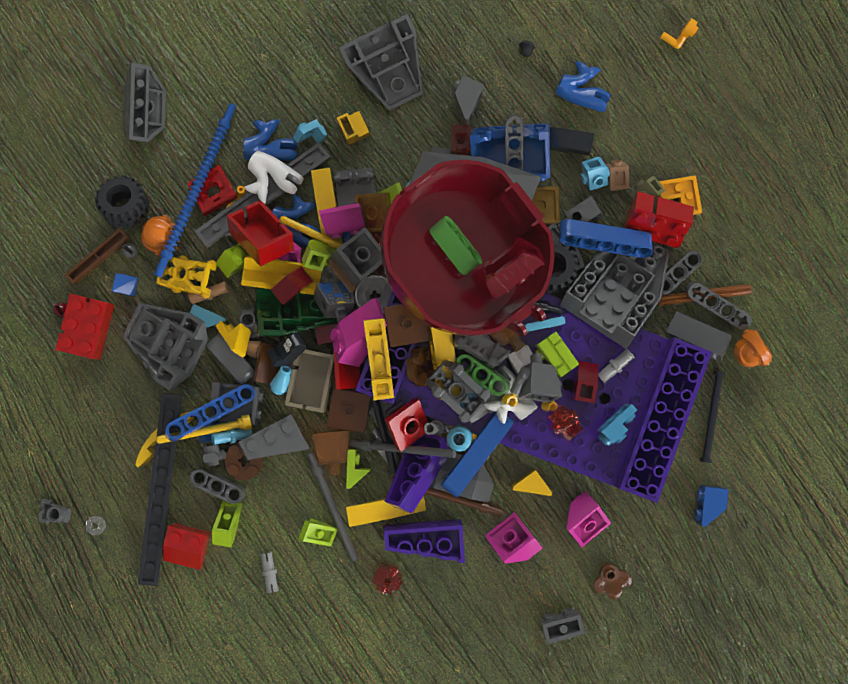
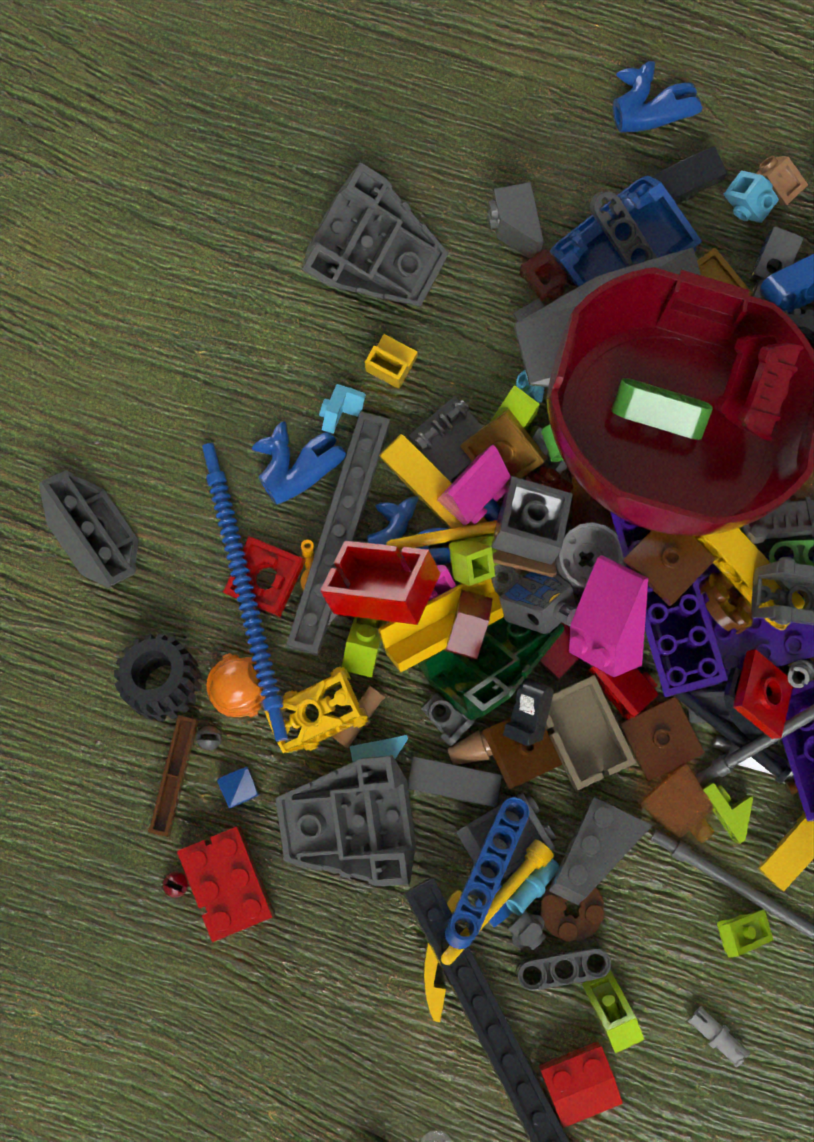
camera: 30 degrees left, 5 degrees down
yellow slope [216,321,251,358] -> none
white piece [244,151,304,203] -> none
medium azure cone [270,366,292,395] -> none
yellow slope [364,318,394,400] -> none
black piece [519,41,536,57] -> none

